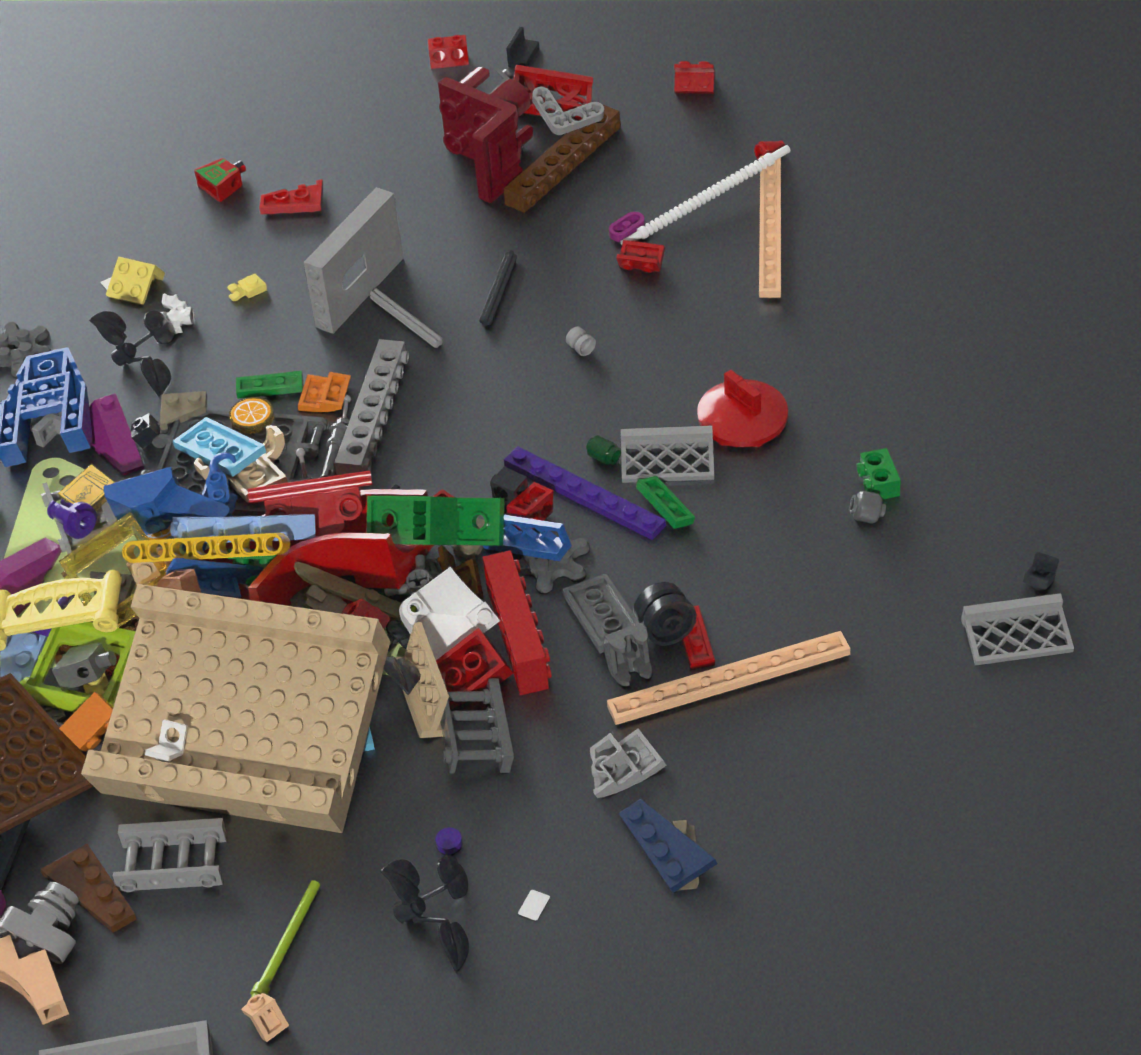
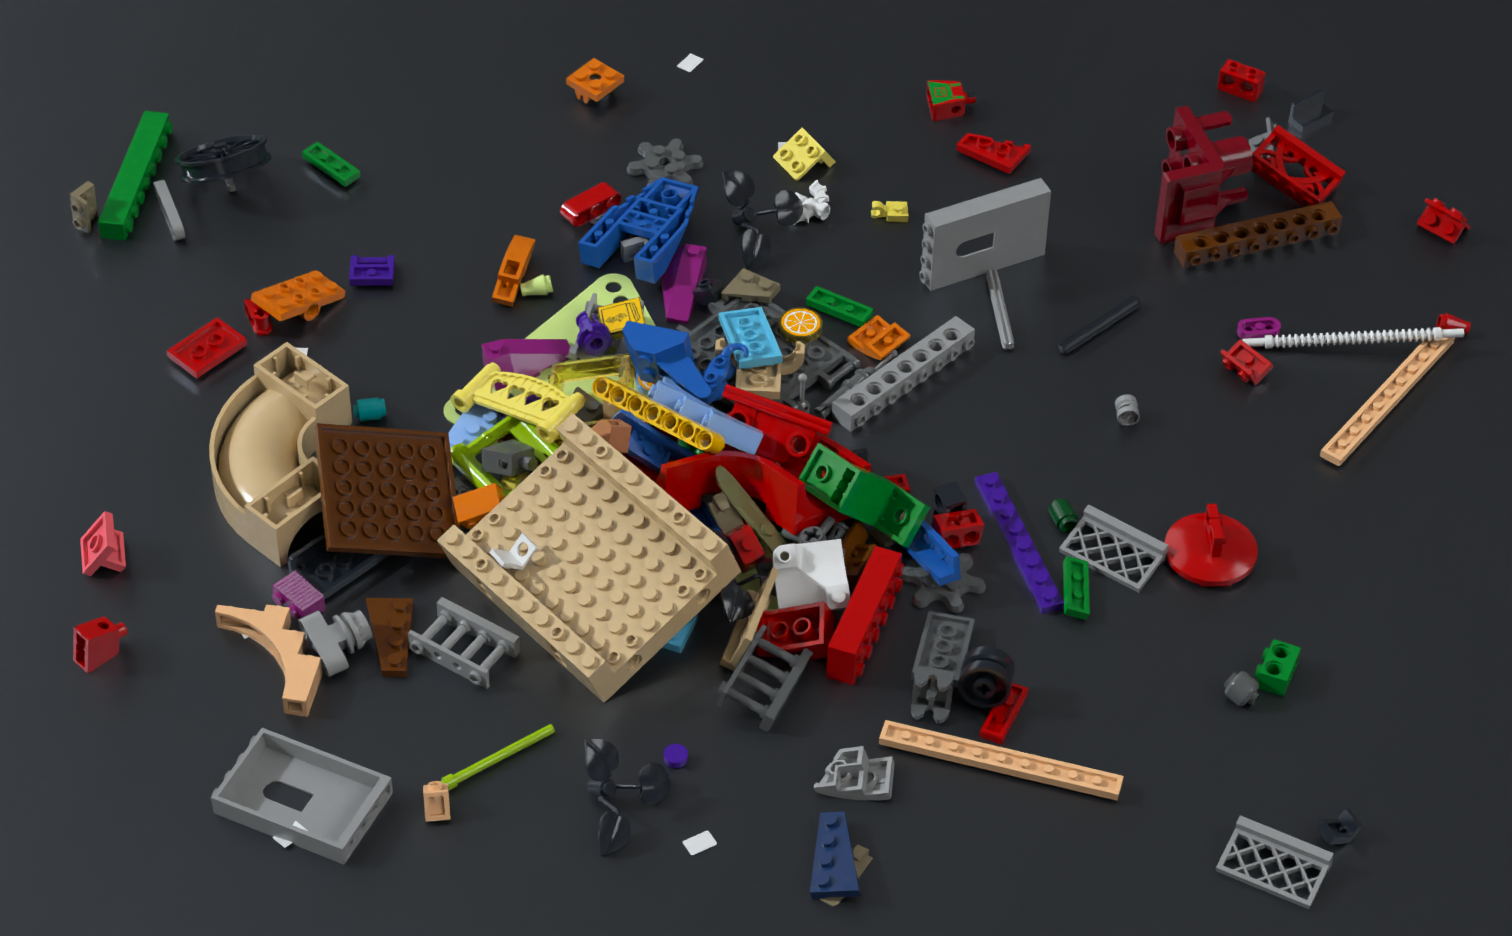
camera: 30 degrees right, 0 degrees up
light grey beam [532,87,604,135] -> none

